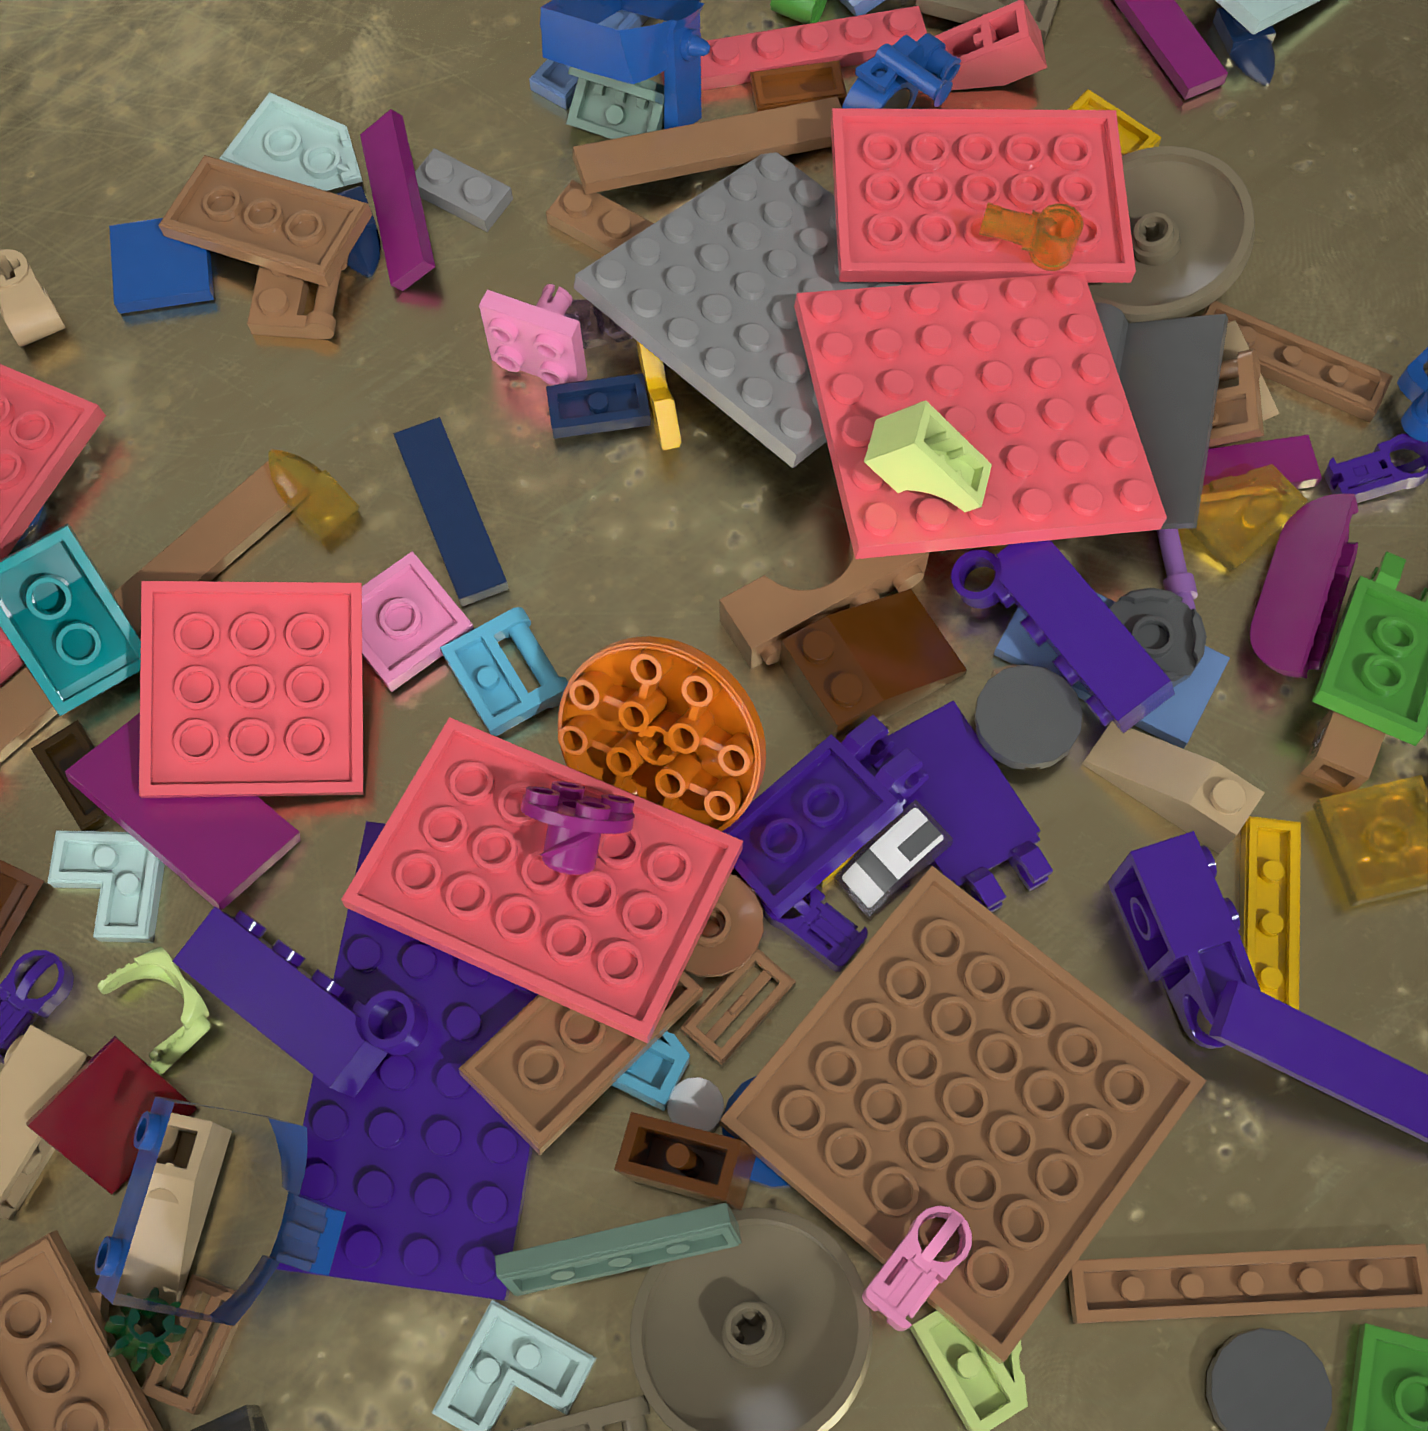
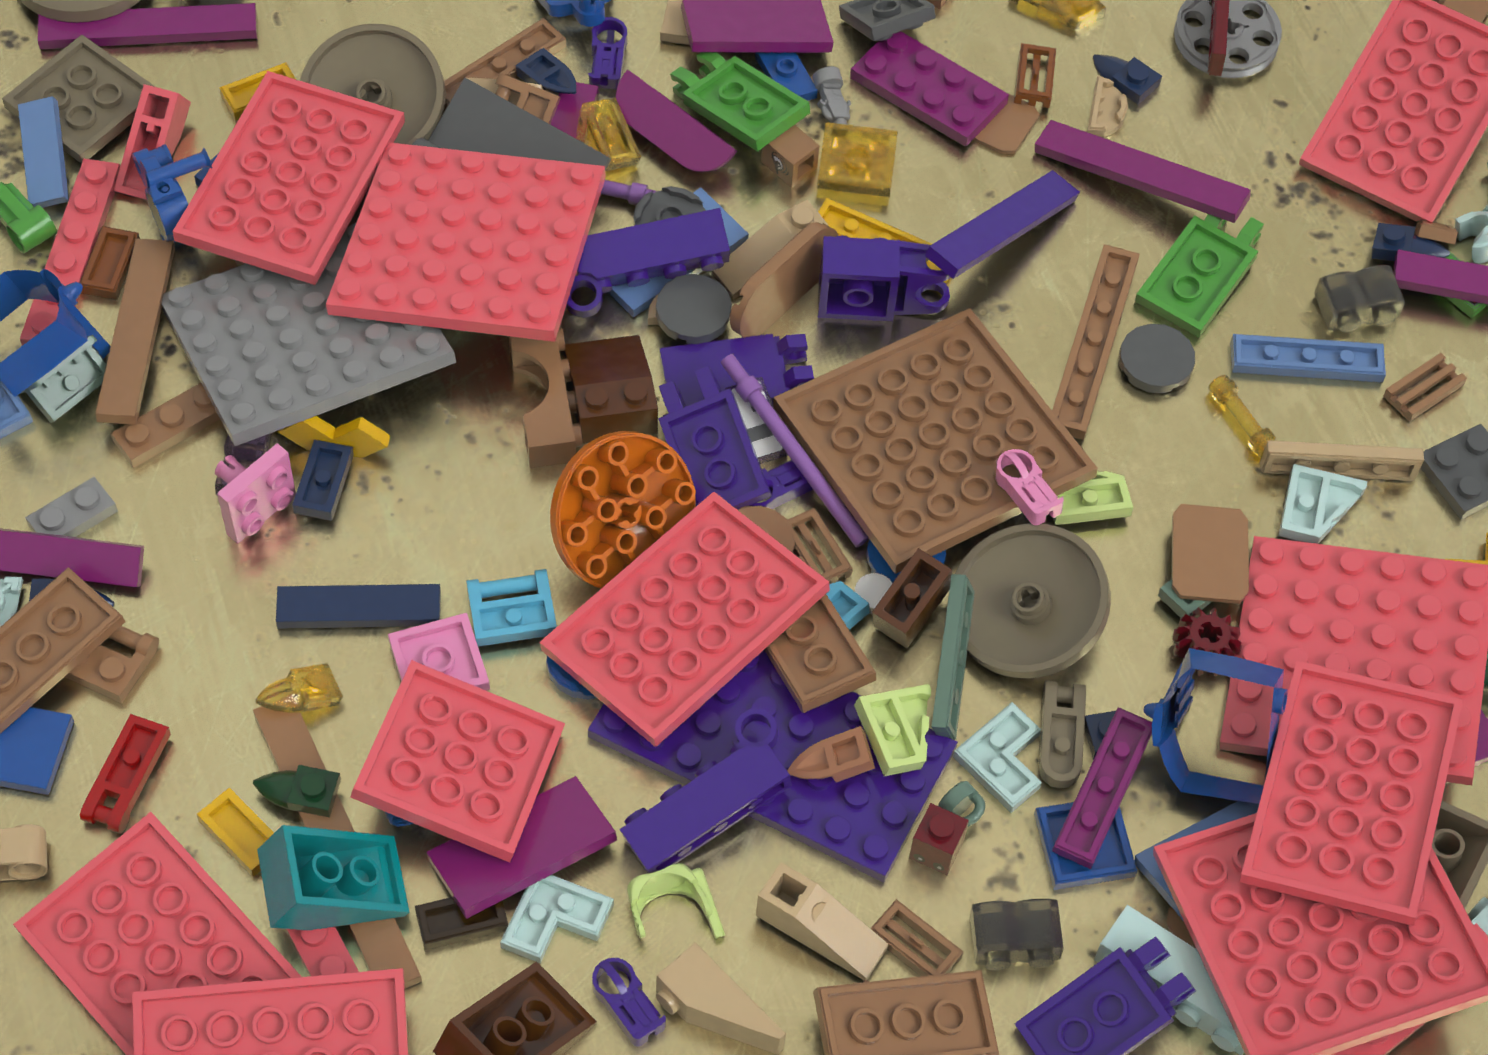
camera: 75 degrees left, 10 degrees down
dark red piece [26,1036,197,1195] -> none
blue piece [95,1096,346,1326] -> none
dark green gear [104,1287,186,1372] -> none
magenta plate [521,781,635,875] -> none
yellowish green arch [864,400,992,513] -> none
clear yellow pin [979,202,1084,271] -> none
none -> red plate [80,714,171,834]
none -> yellow tile [196,787,274,877]
none -> dark green plate [253,765,341,818]
none -> dark blue plate [515,48,577,94]
none -> medium lavender bar [721,354,869,548]
none -> medium nougat tile [730,222,838,338]
none -> nougat plate [787,726,875,783]
none -> yellowish green wing [854,684,931,776]
none -> dark red brick [909,803,969,876]
none -> sand green tile [938,781,986,827]

